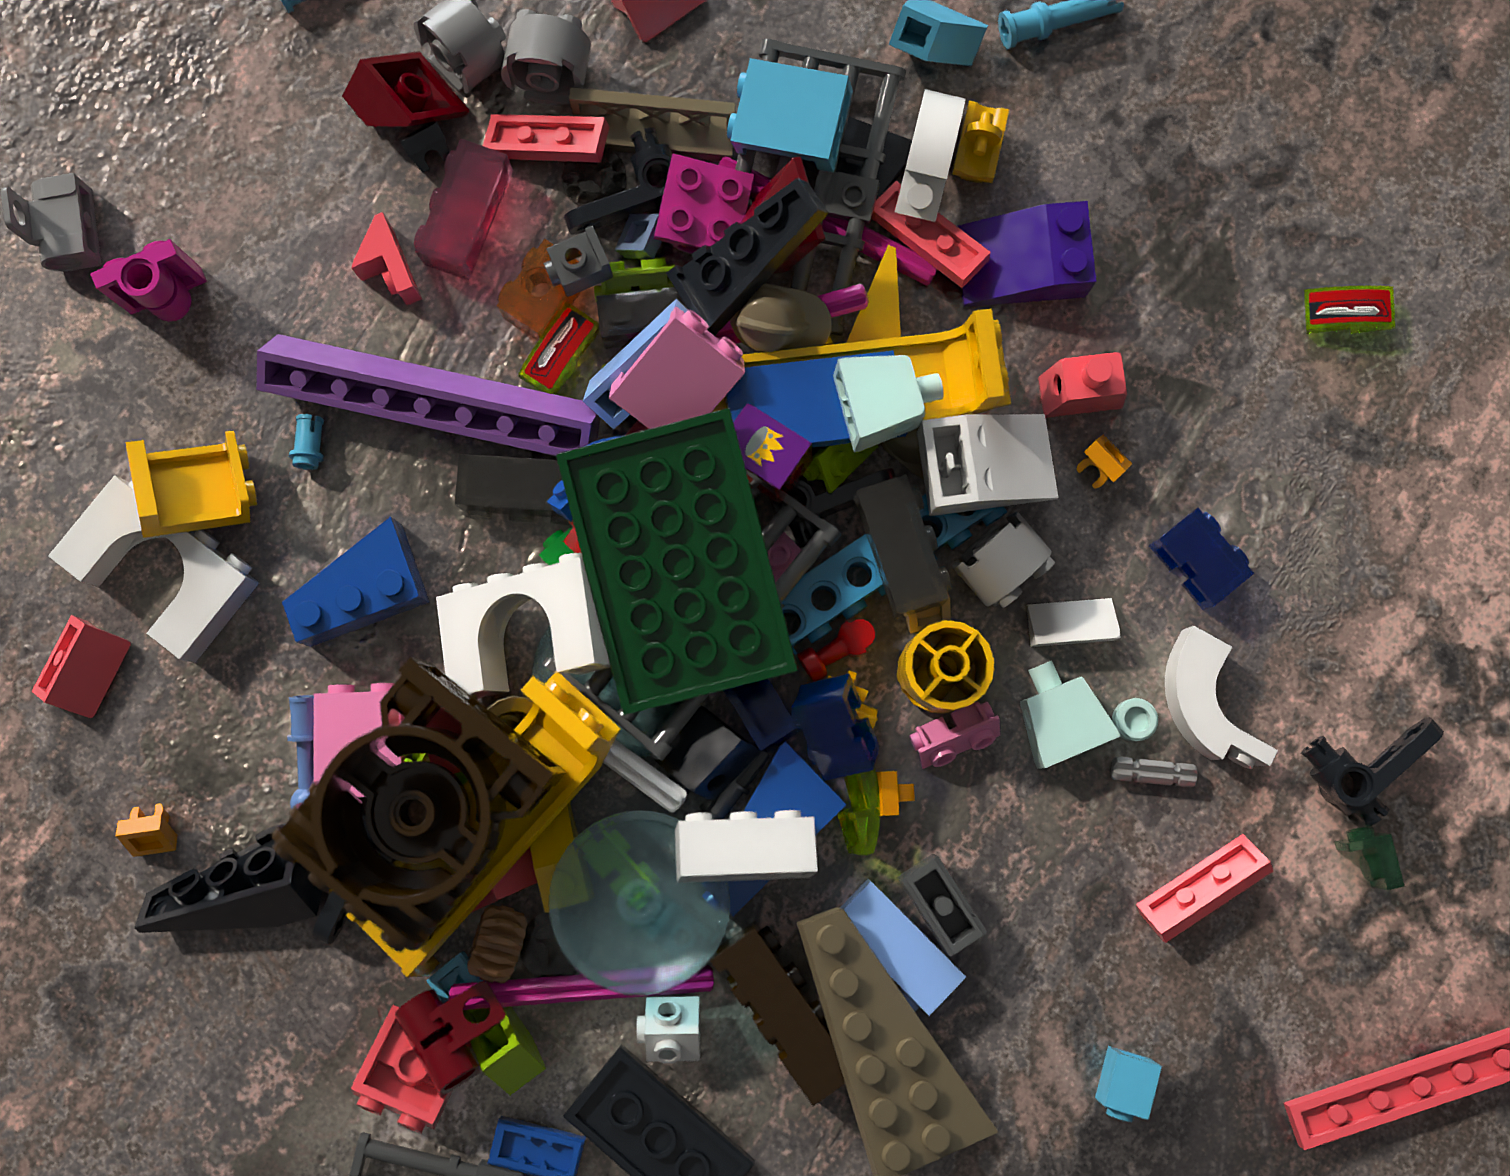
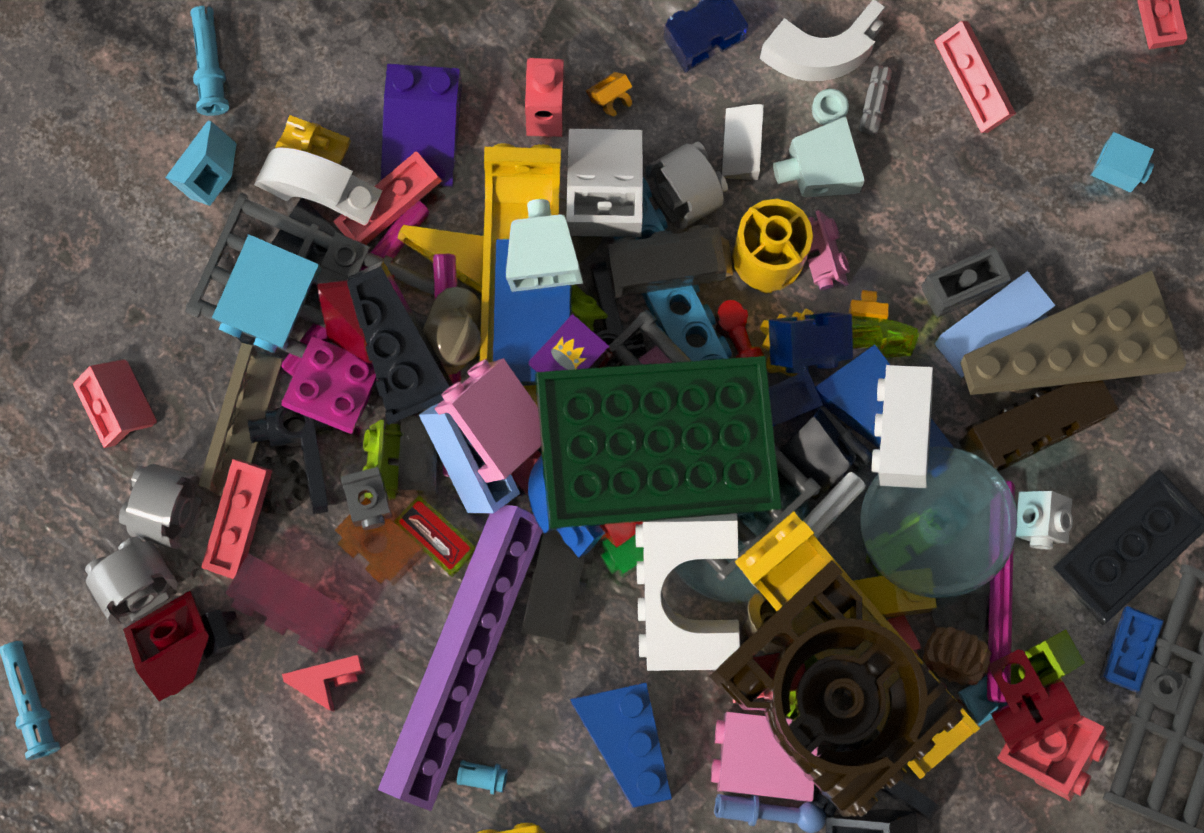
camera: 85 degrees left, 5 degrees down
sand blue plate [615,214,662,259] -> none

